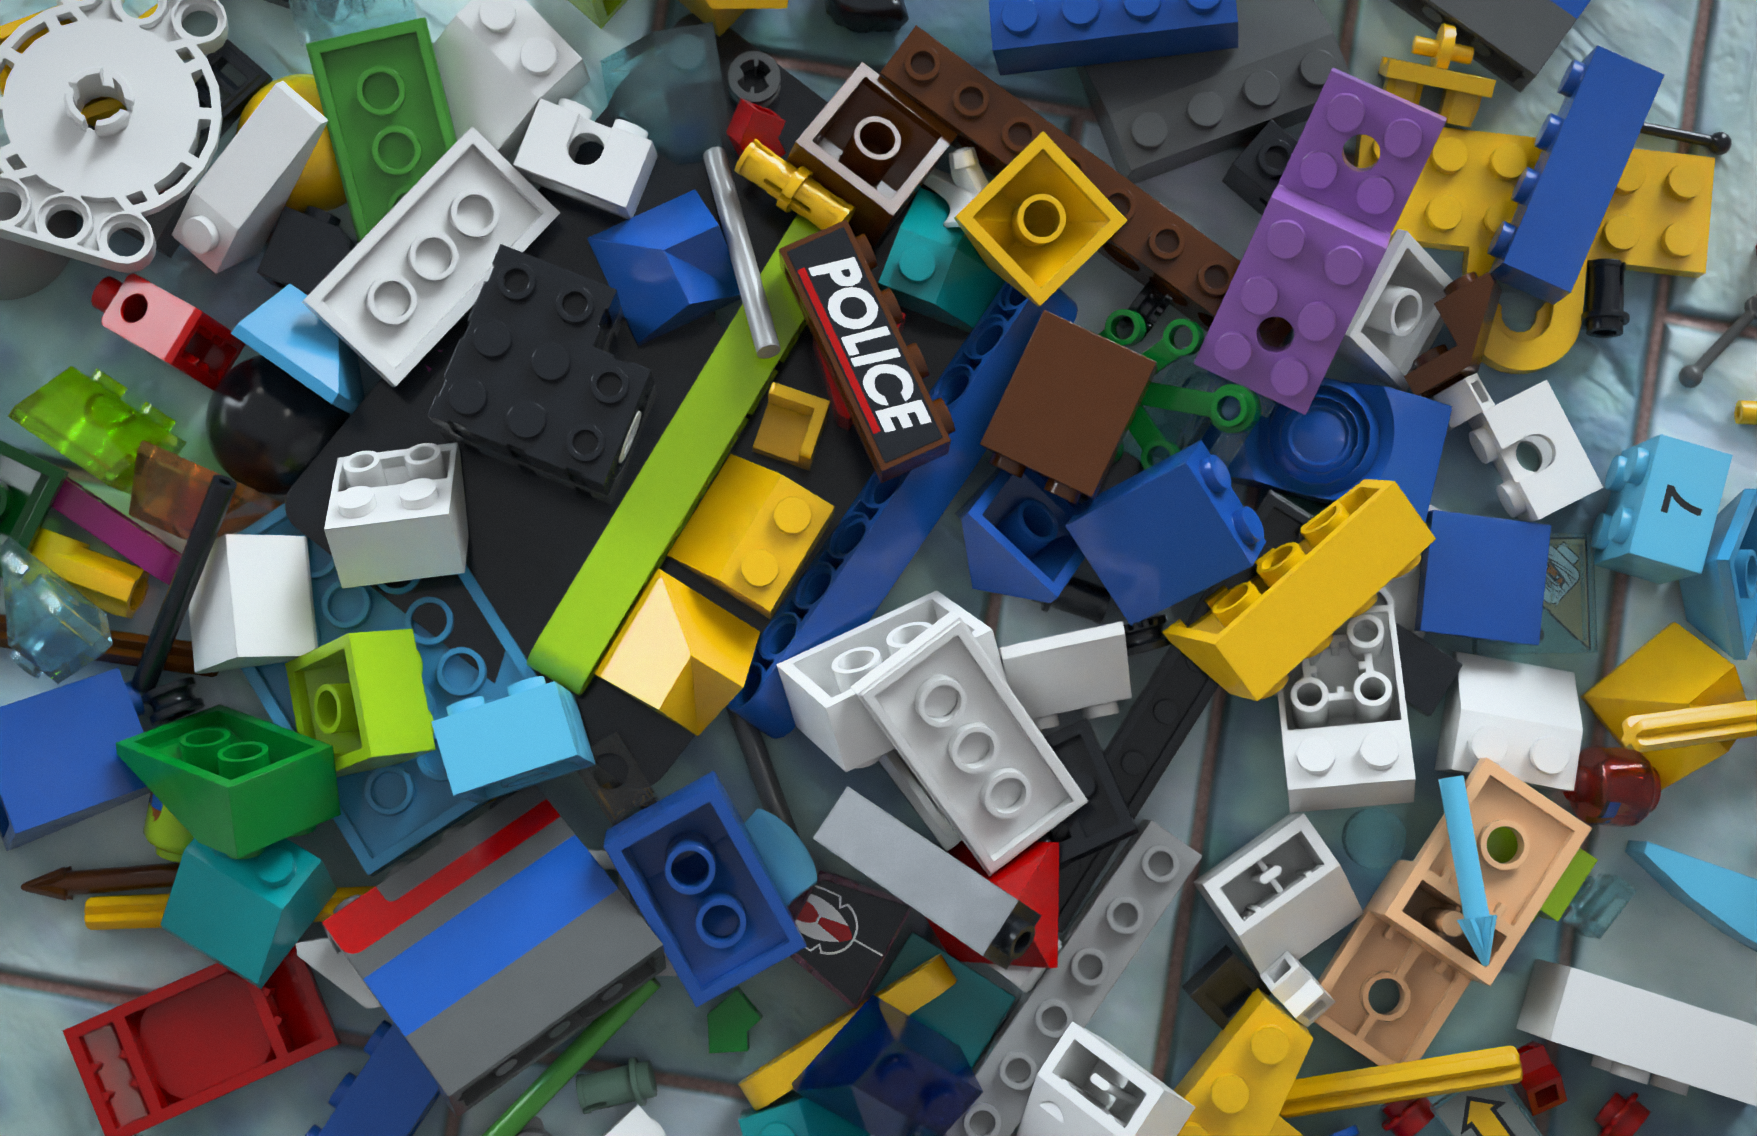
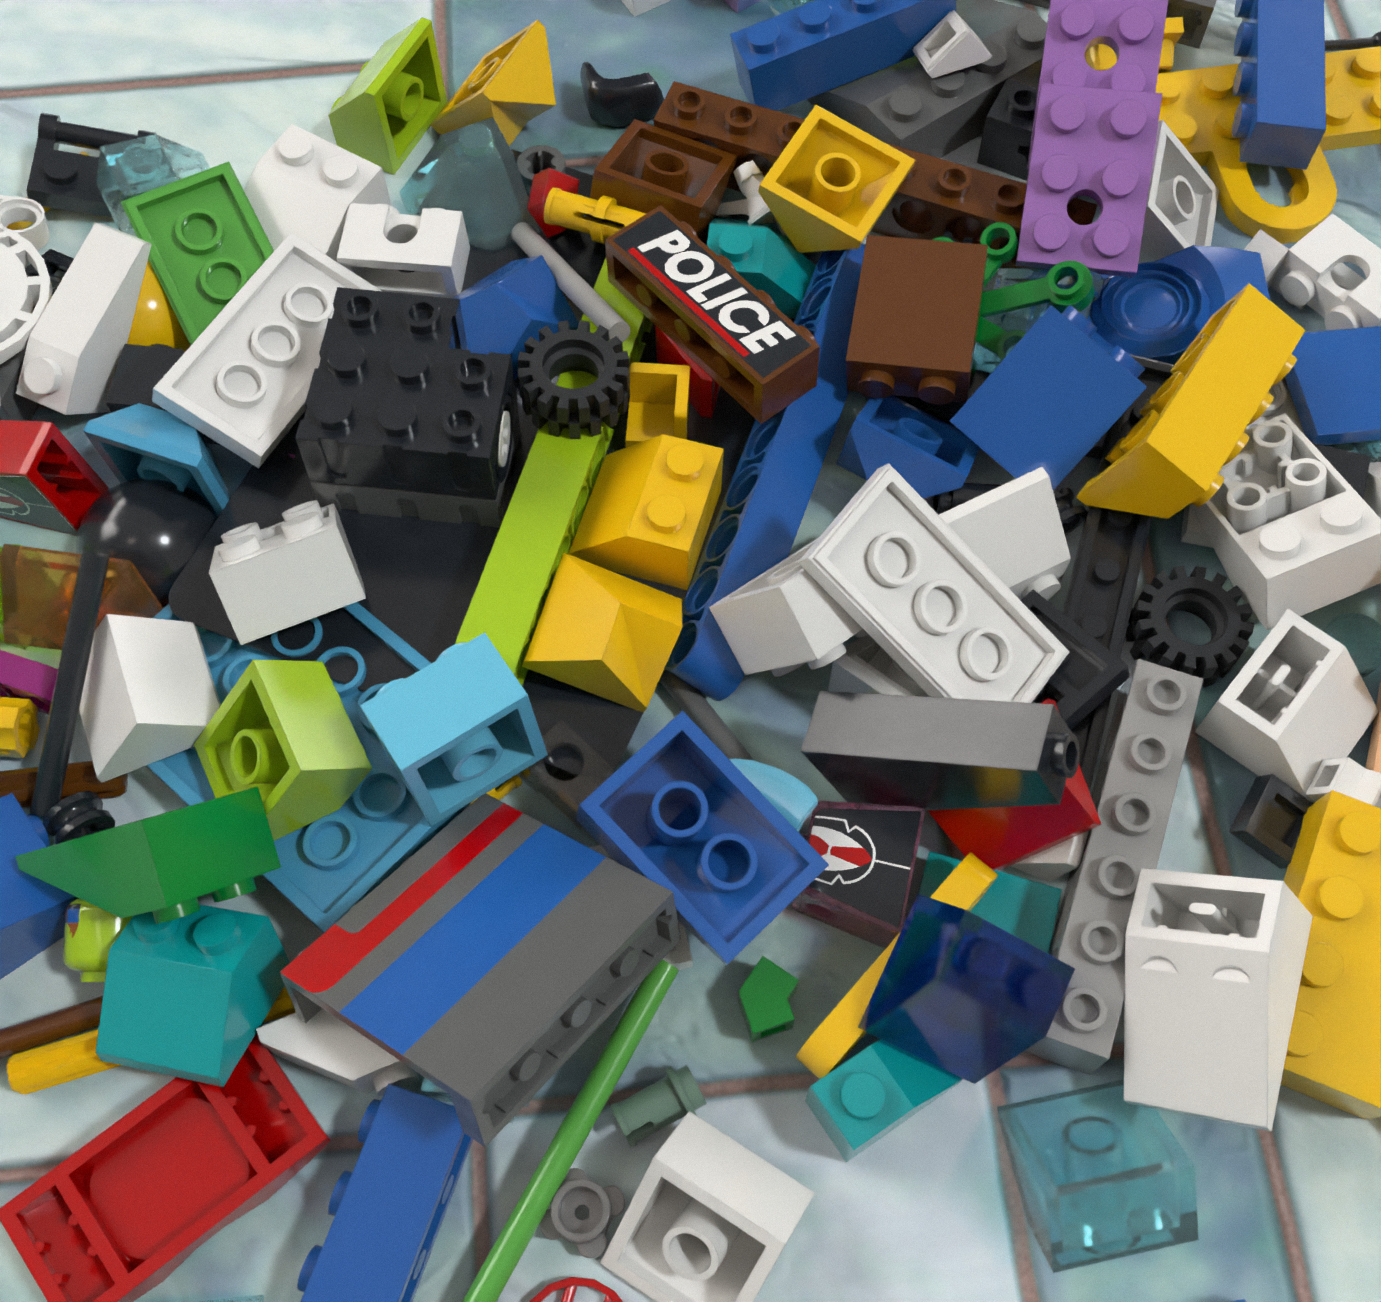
camera: 10 degrees left, 20 degrees down
reddish brown slope [1404,272,1502,399] -> none
black pin [1581,259,1630,338] -> none
none -> black tyre [517,320,630,439]
none -> white slope [912,10,992,78]
none -> black tyre [1126,566,1254,688]

